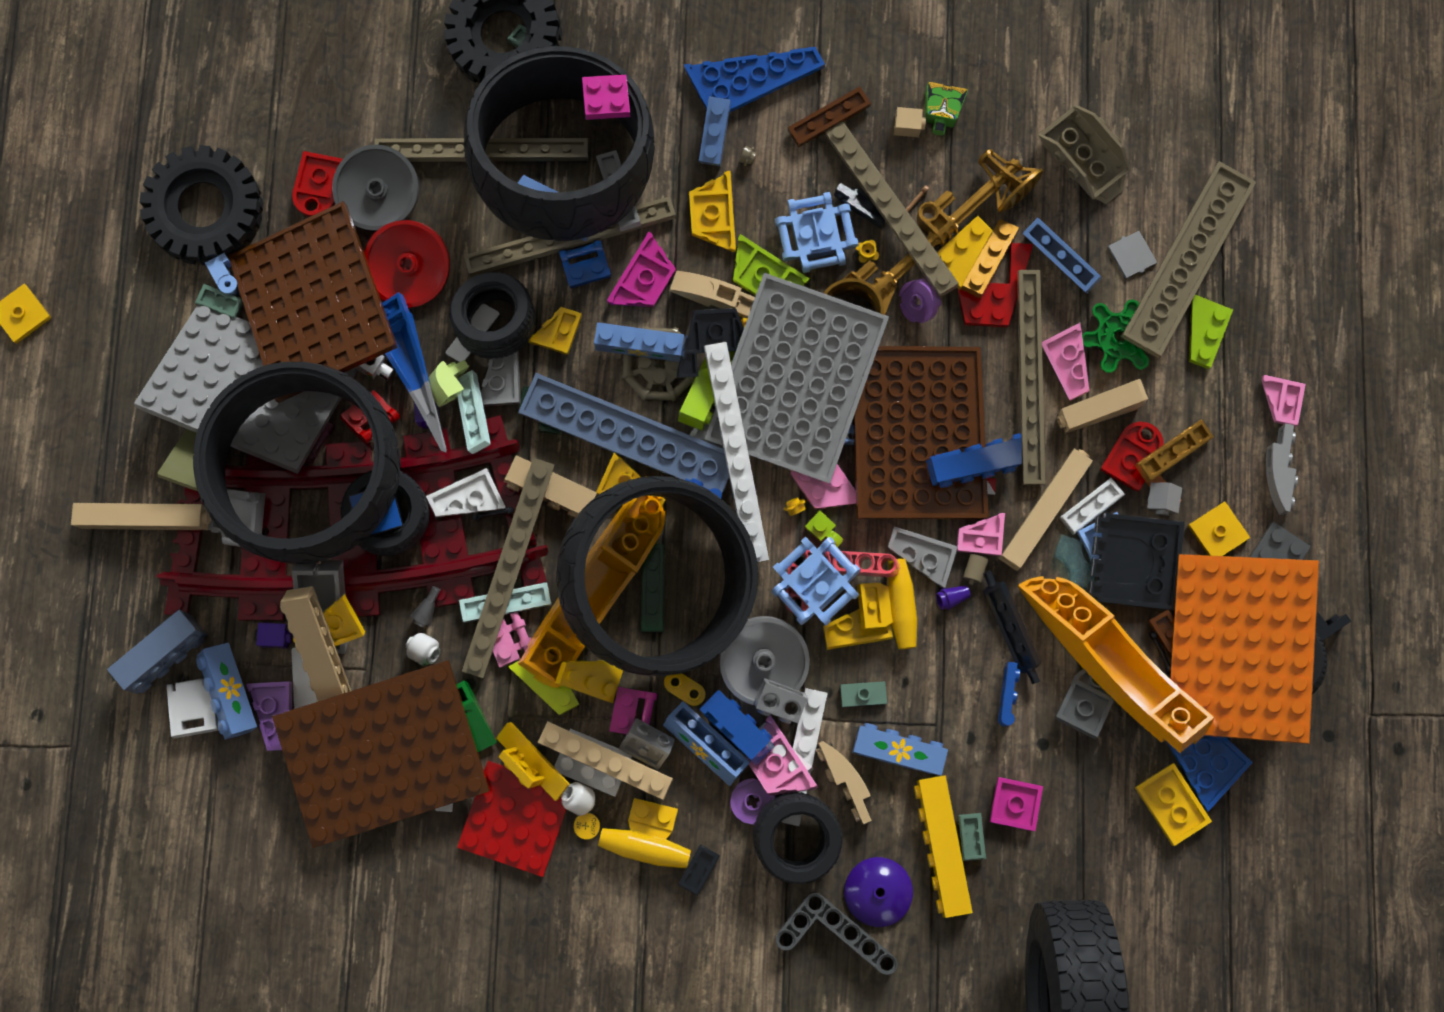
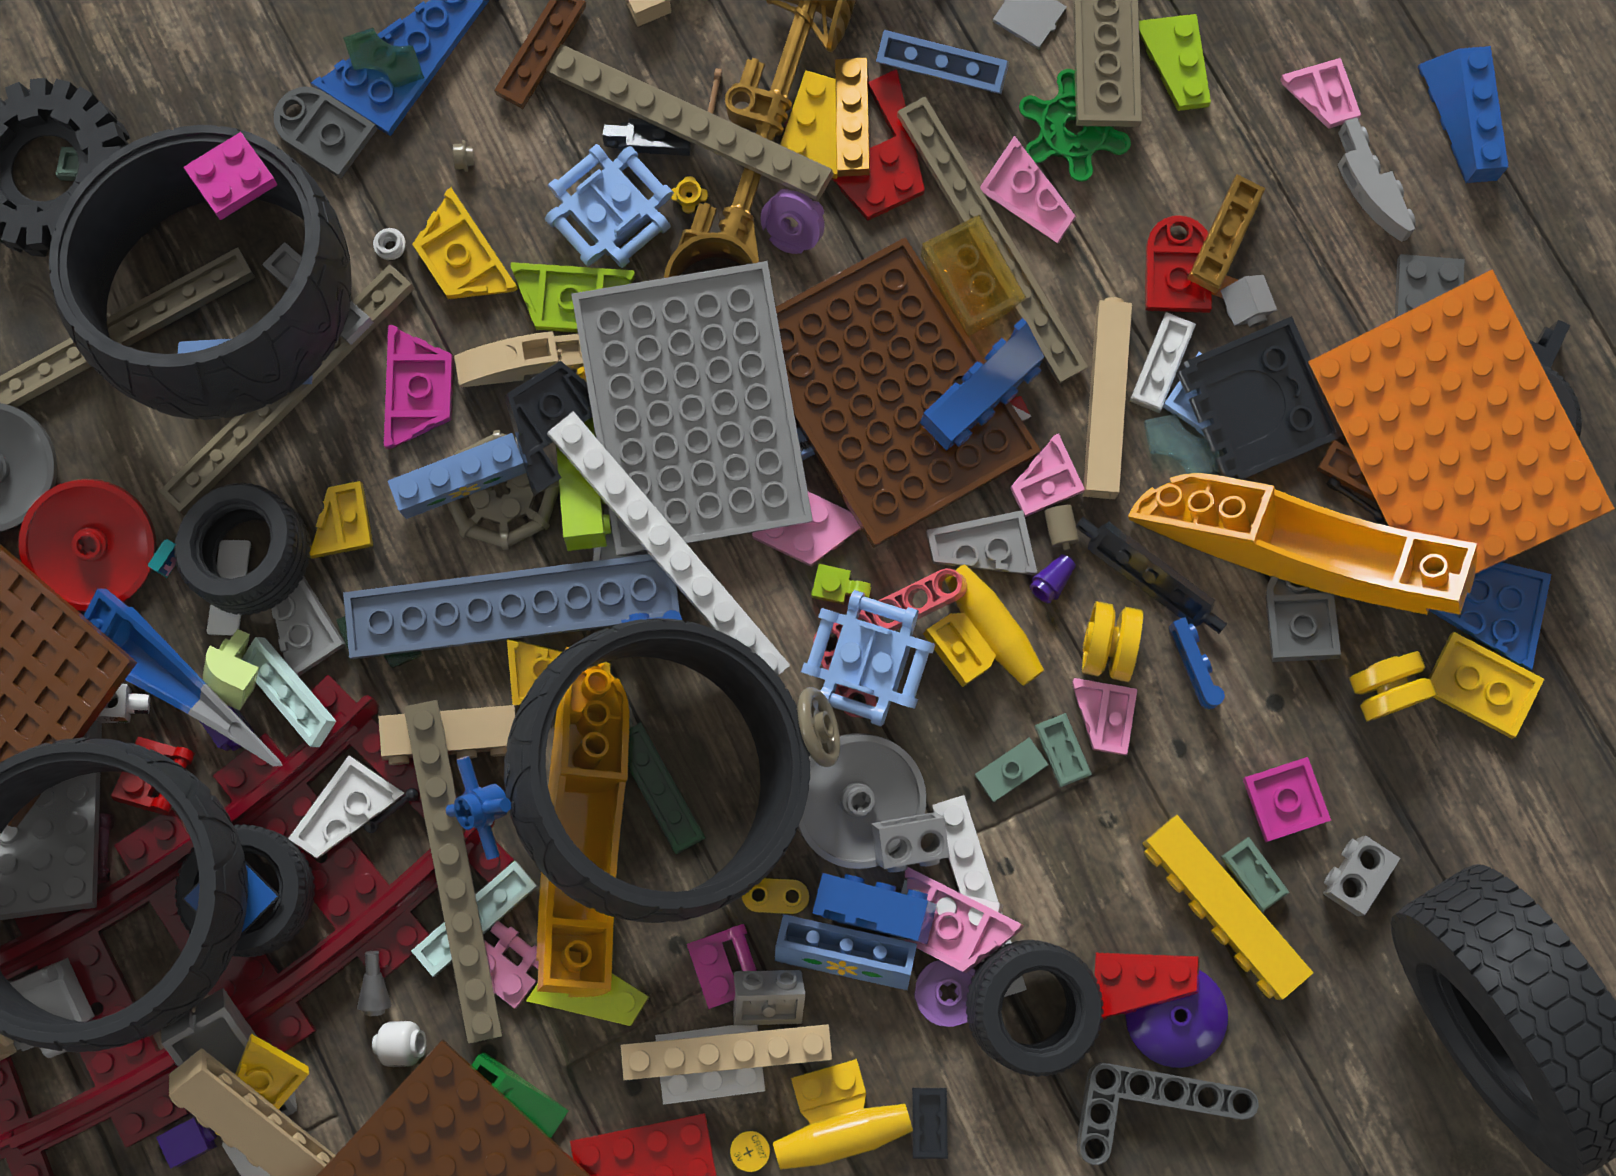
camera: 25 degrees left, 0 degrees up
yellow bracket [496,722,570,801] -> none
yellow wing [555,660,623,703] -> none
blue plate [559,239,611,289] -> none
white head [561,782,595,816] -> none
medium blue brick [699,96,731,167] -> none
yellow plate [783,497,806,516] -> none
tan slope [816,741,872,825] -> none
yellow wing [823,609,893,650] -> none
medium blue brick [852,723,948,776] -> none
tan slope [1057,379,1148,434] -> none
yellow plate [1187,502,1250,556] -> none
none -> teal tile [148,539,176,578]
none -> dark grey plate [274,87,377,179]
none -> clear green tile [343,28,424,88]
none -> white plate [373,228,406,260]
none -> blue bar [446,756,512,860]
none -> dark tan plate [797,687,840,767]
none -> clear yellow slope [921,214,1026,336]
none -> sand green plate [1034,713,1092,788]
none -> bright pink wing [1072,678,1137,756]
none -> yellow wheel [1082,601,1143,682]
none -> red wing [1095,953,1200,1020]
none -> light grey brick [1323,835,1400,916]
none -> yellow wheel [1349,651,1437,721]
none -> blue wedge [1418,46,1508,183]

